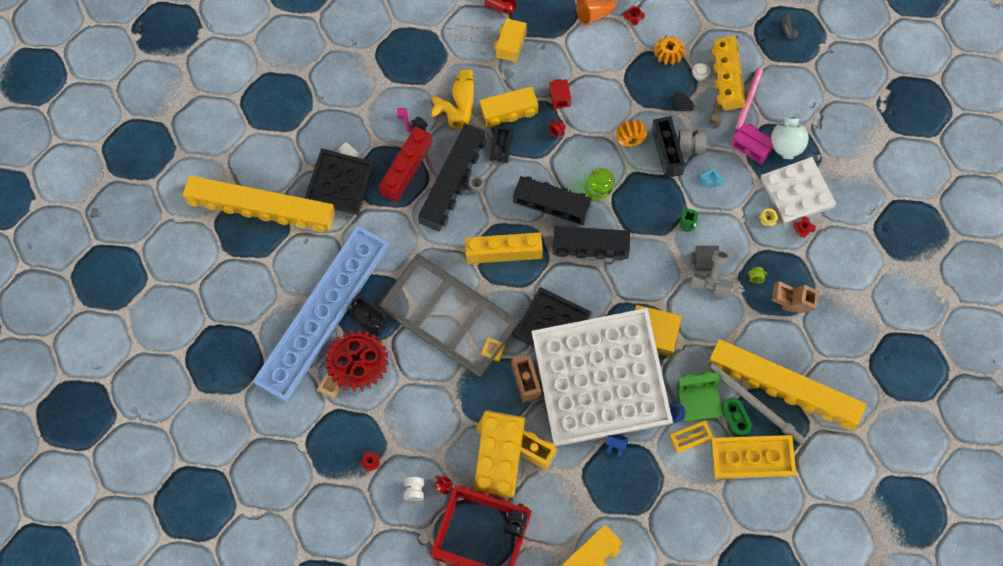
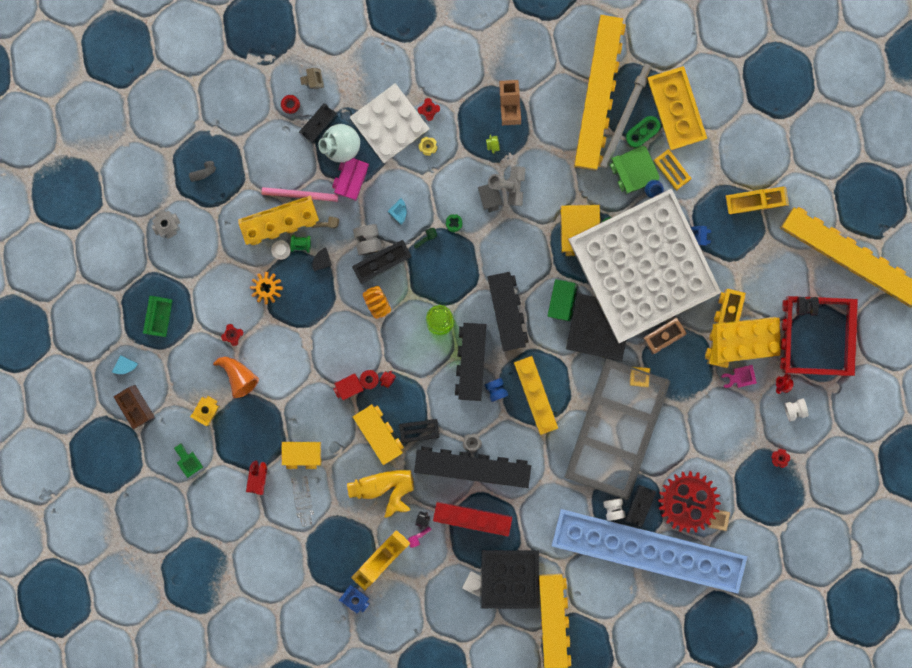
camera: 110 degrees left, 20 degrees up
none -> red plate [281,95,300,114]
none -> green bush [290,235,311,253]
none -> black hinge [299,103,338,145]
none -> dark tan tile [300,68,324,89]
none -> blue brick [339,583,370,614]
none -> yellow arch [351,530,410,591]
none -> red plate [360,370,379,389]
none -> dark green hand [414,228,437,249]
none -> blue wheel [484,377,508,402]
none -> green hinge [547,279,578,322]
none -> white wheel [603,498,626,521]
none -> dark pink plate [721,365,757,388]
none -> yellow slope [726,186,789,214]

